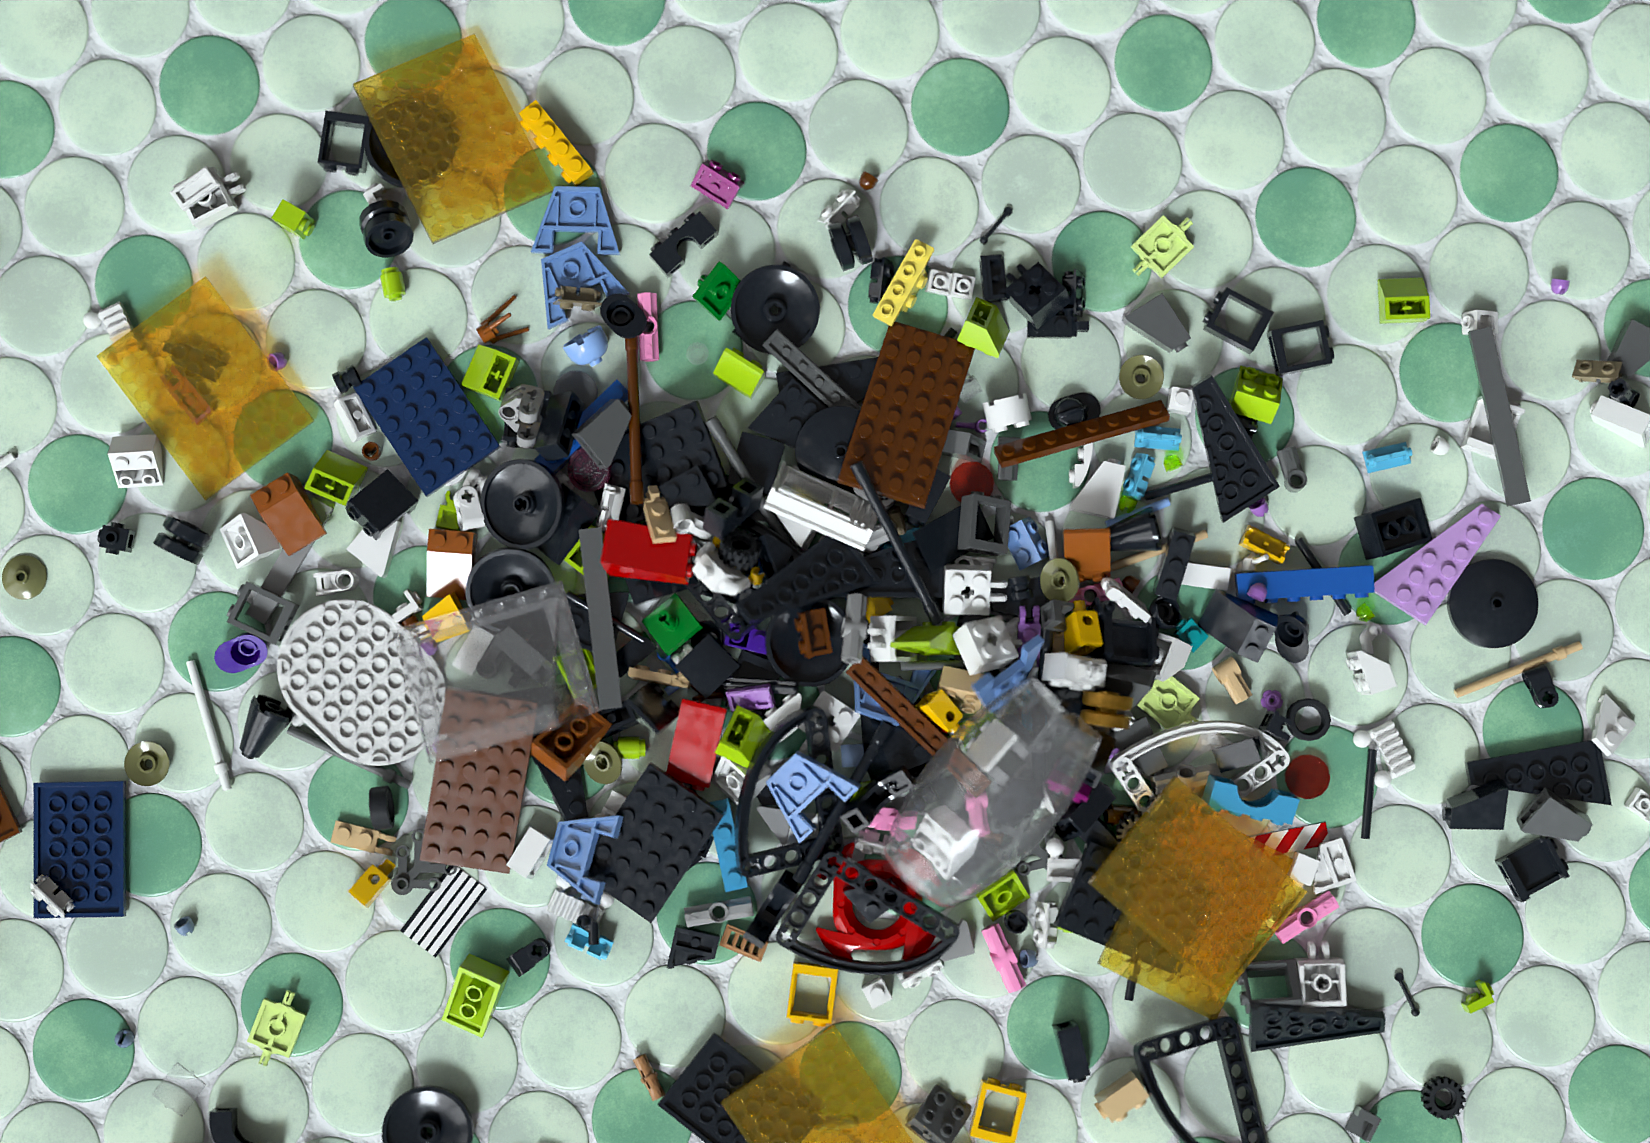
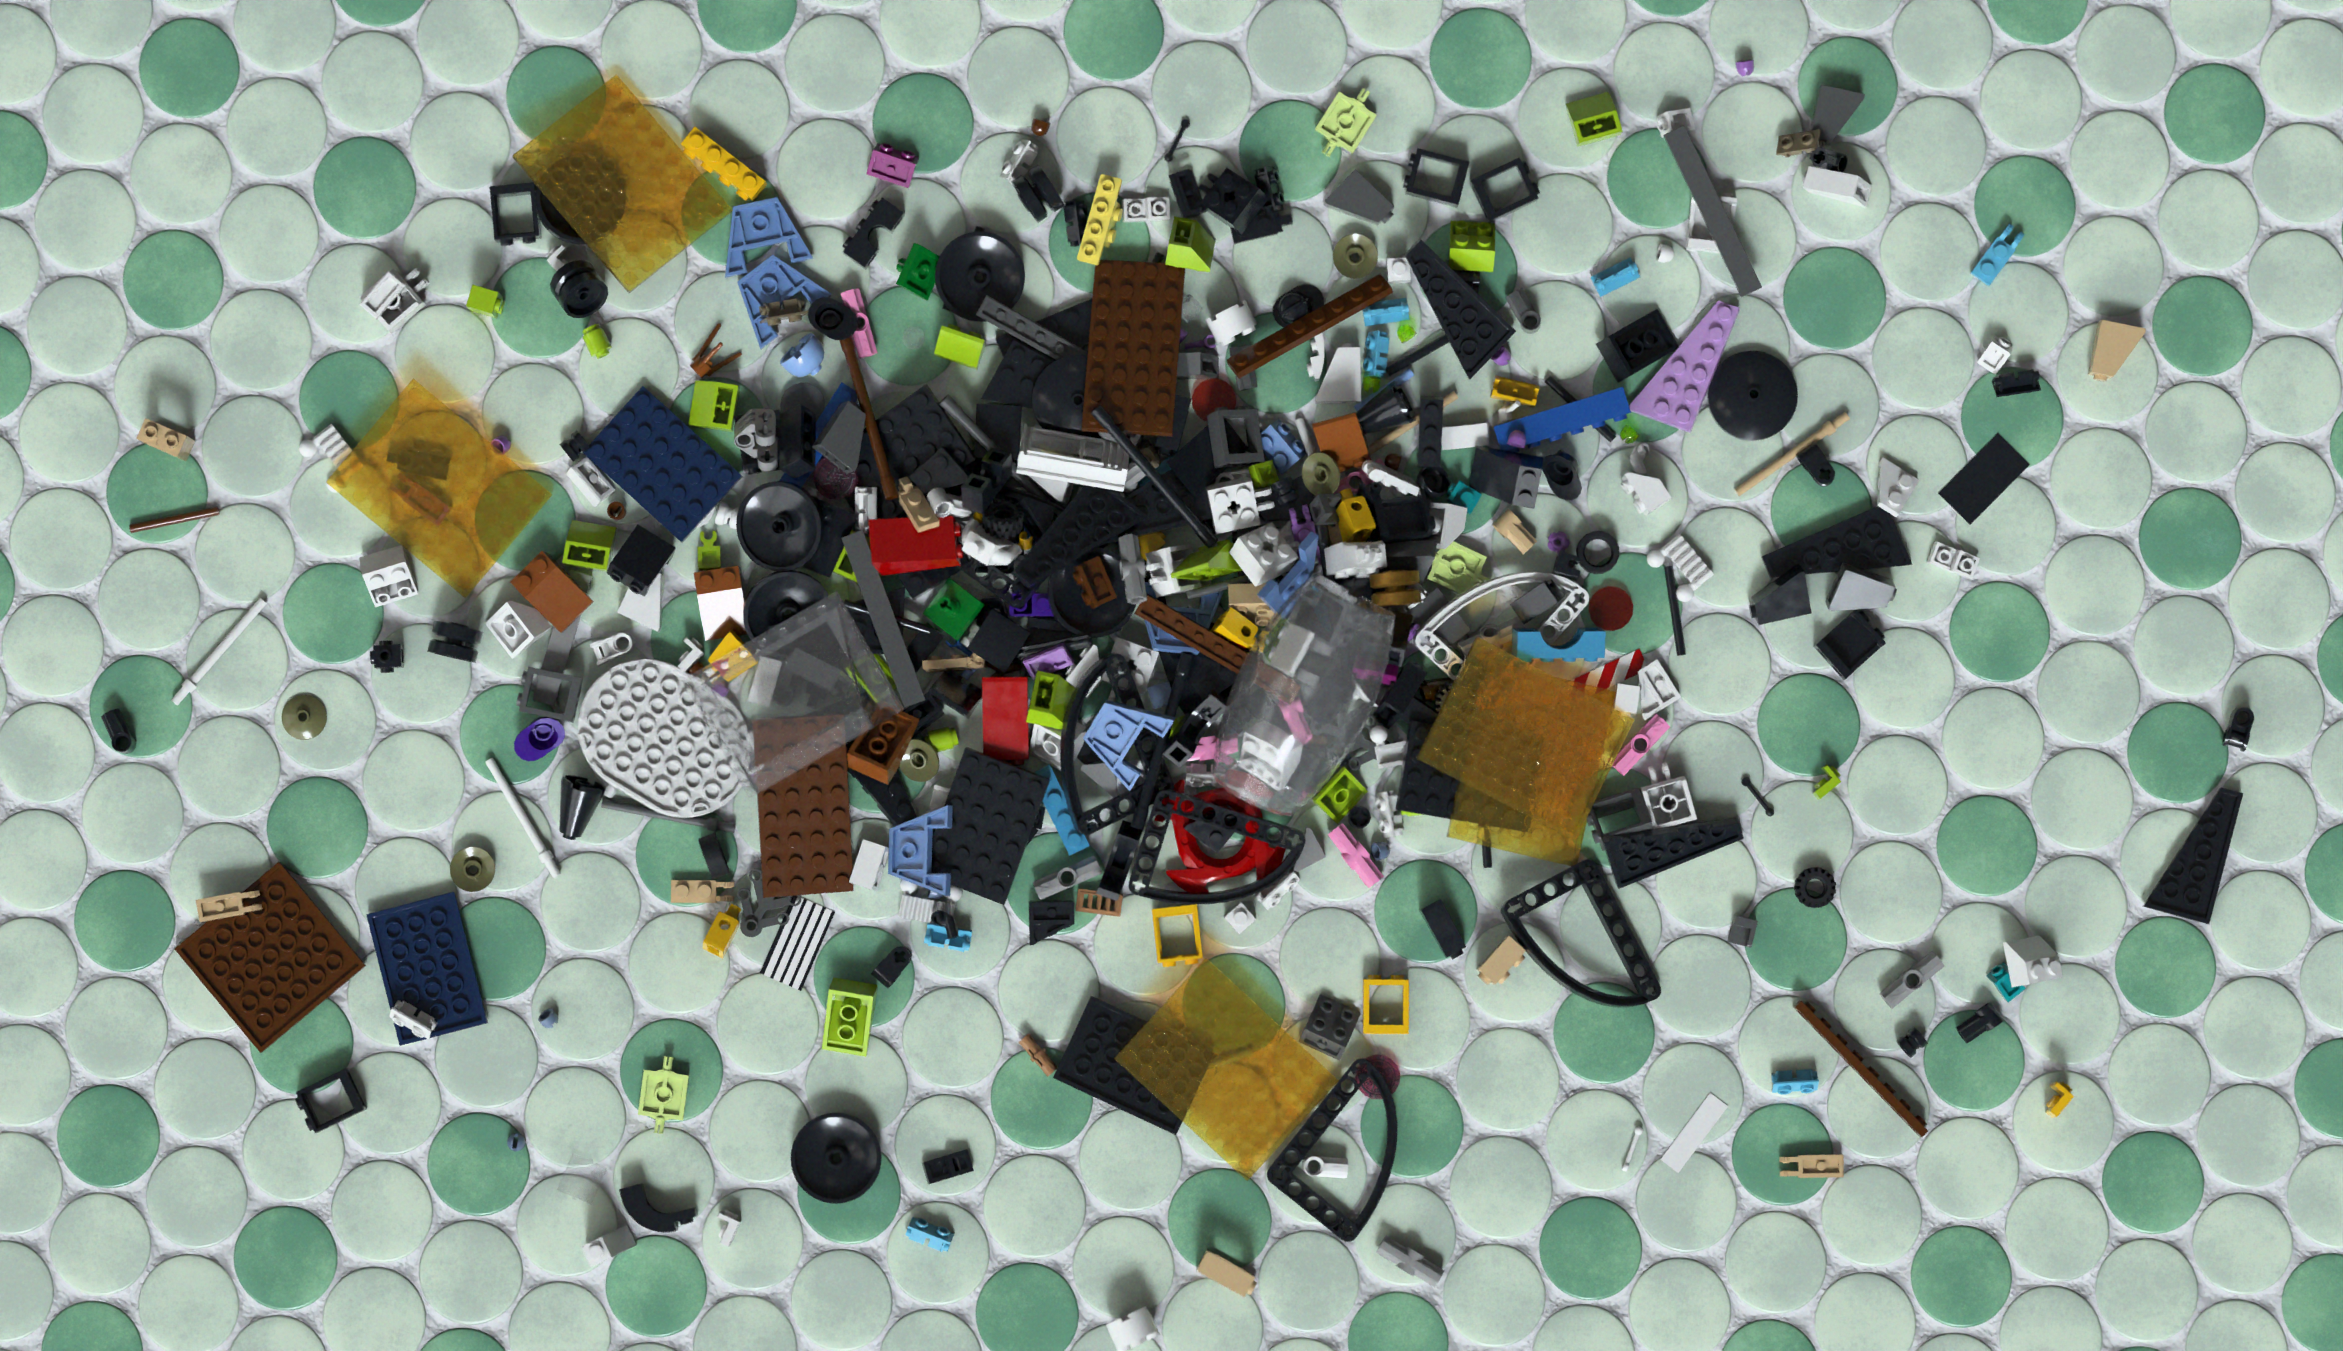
camera: 15 degrees left, 0 degrees up
white piece [453,486,485,531] -> none
none -> lime bracket [1248,460,1279,489]

